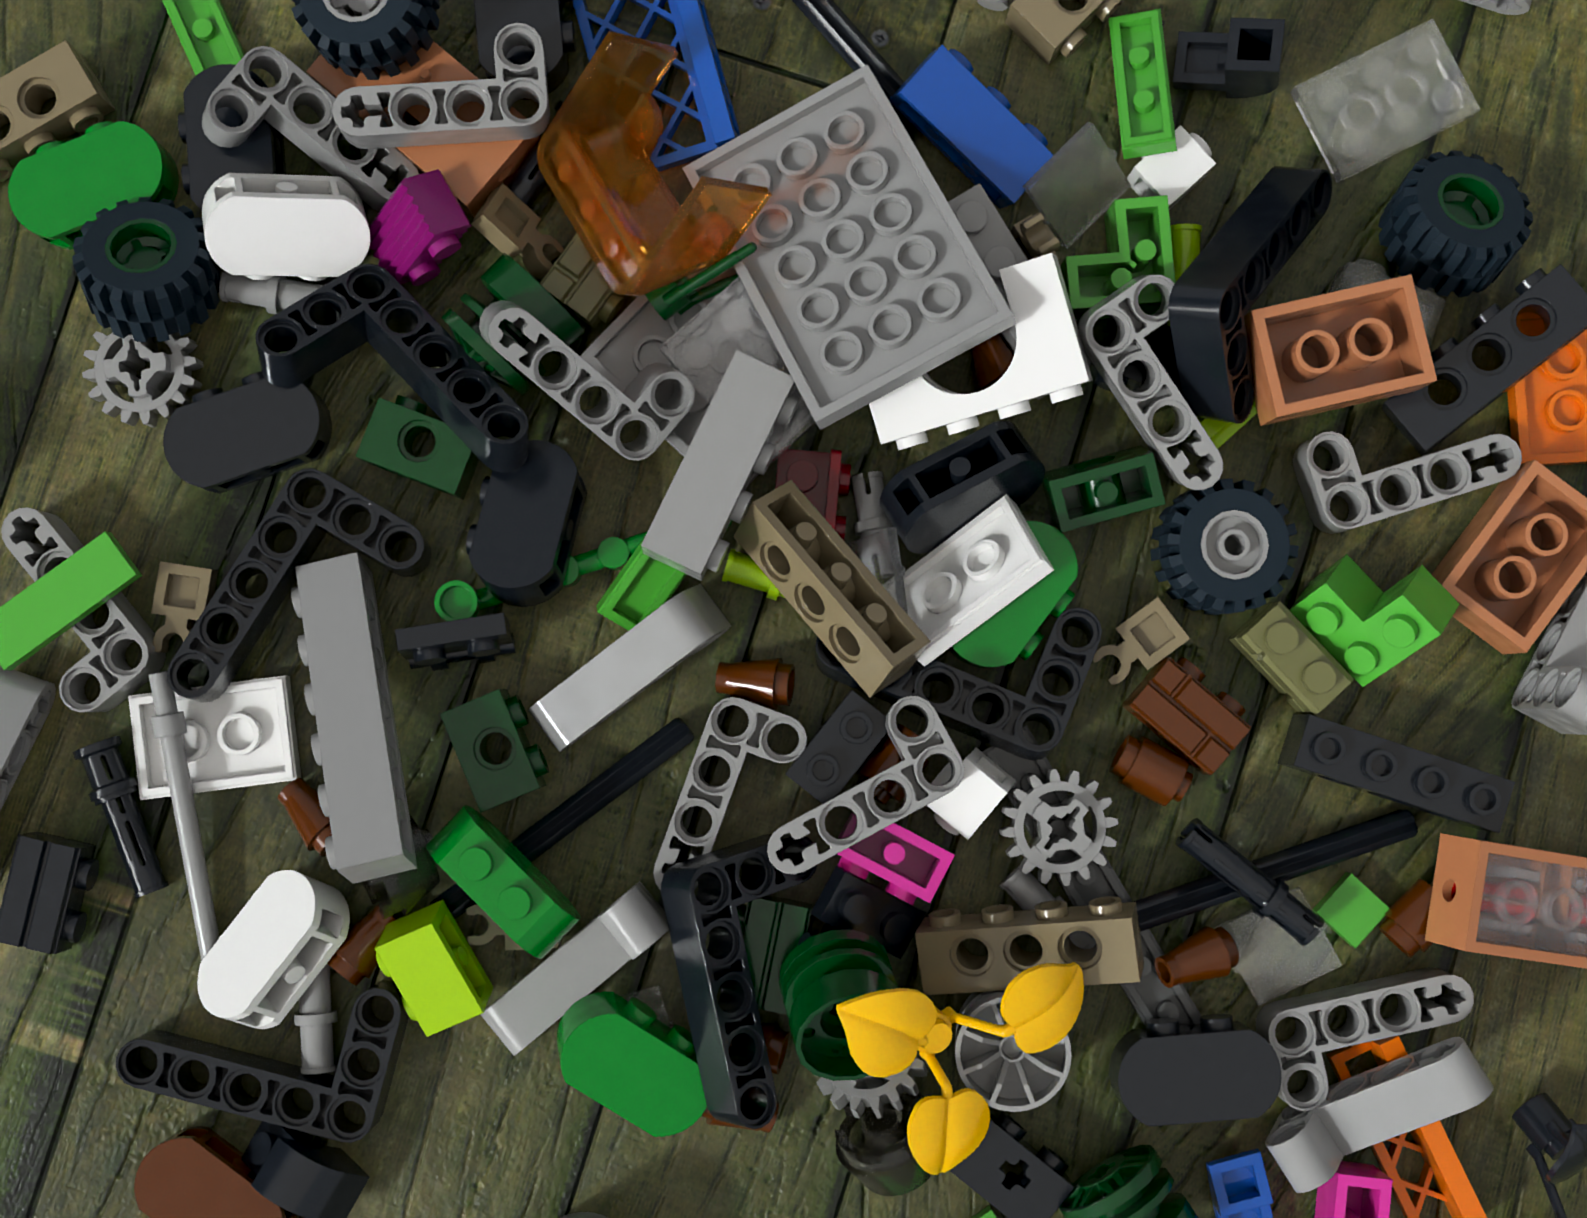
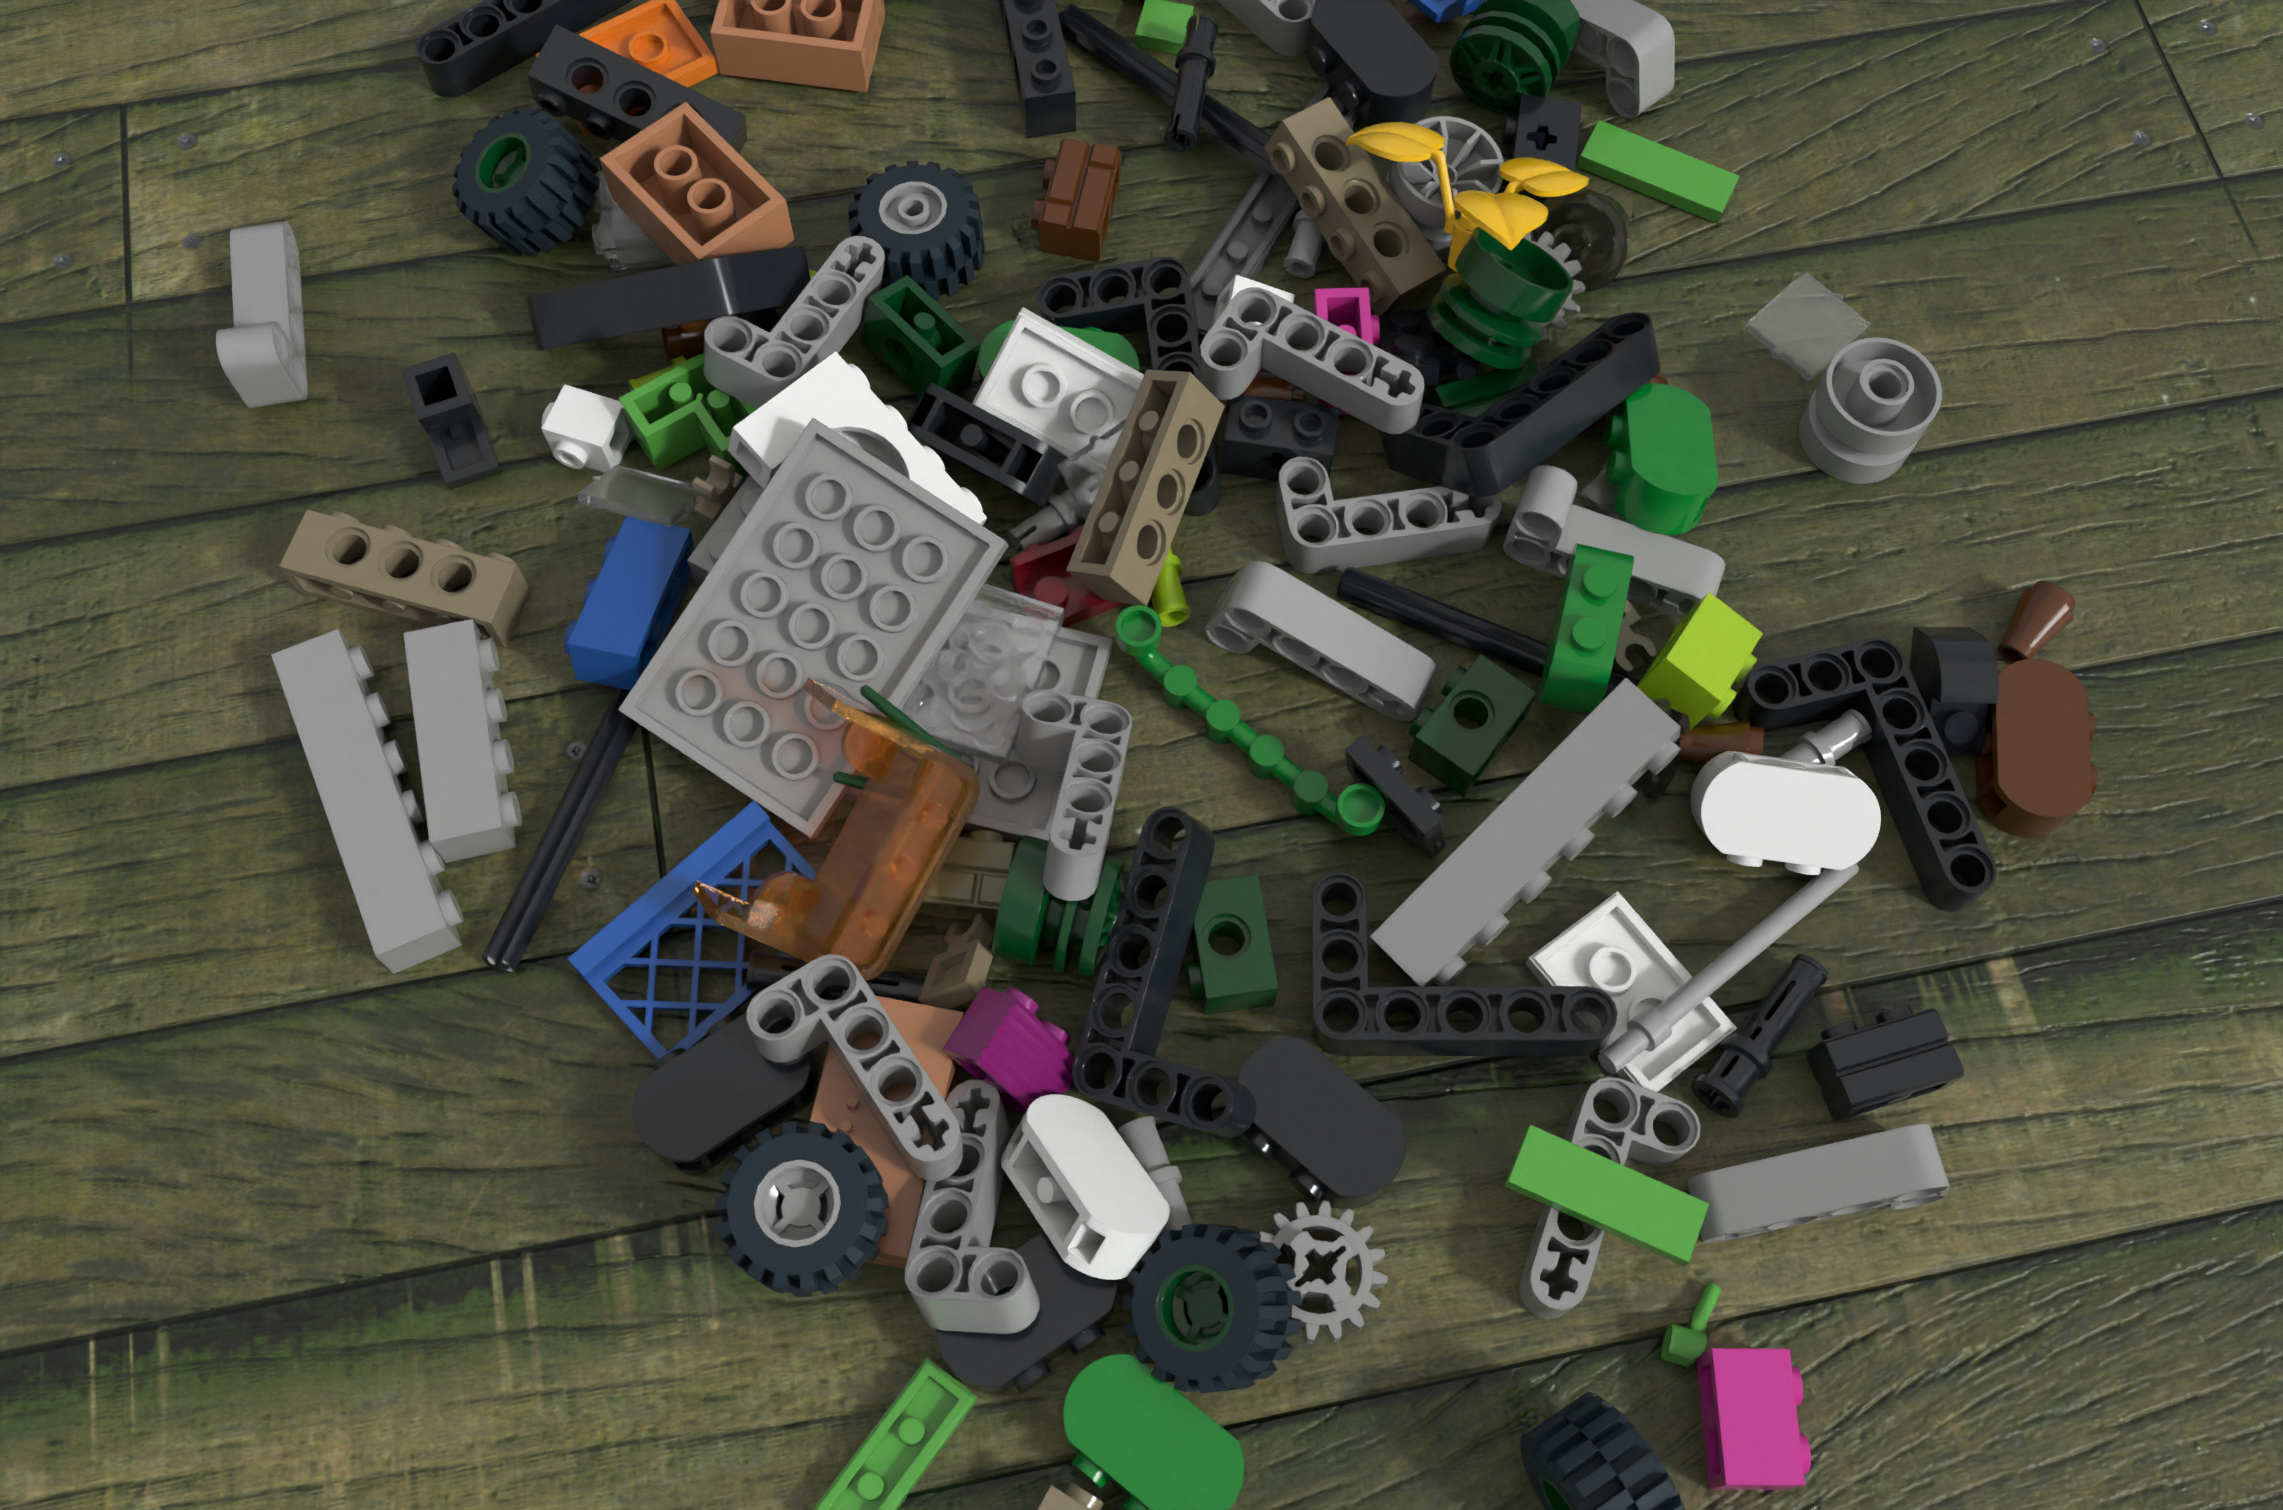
camera: 120 degrees left, 20 degrees down
dark tan plate [151,561,218,653] -> none
reddish brown cone [277,778,332,857] -> none
black brick [466,440,587,607] -> none
bright green tile [596,537,687,631] -> none
light grey brick [641,350,800,581] -> none
reddish brown cone [715,658,795,710] -> none
light grey gear [999,768,1118,886] -> none
dark tan plate [1093,596,1190,685] -> none
bright green tile [1108,8,1177,160] -> none
reddish brown brick [1109,735,1193,807] -> none
reddish brown cone [1155,926,1239,988] -> none
clear piece [1217,886,1343,1006] -> none
olive brick [1229,601,1354,716] -> none
bright green brick [1289,554,1460,687] -> none
clear plate [1290,19,1481,183] -> none
light grey beam [1293,431,1522,534] -> none

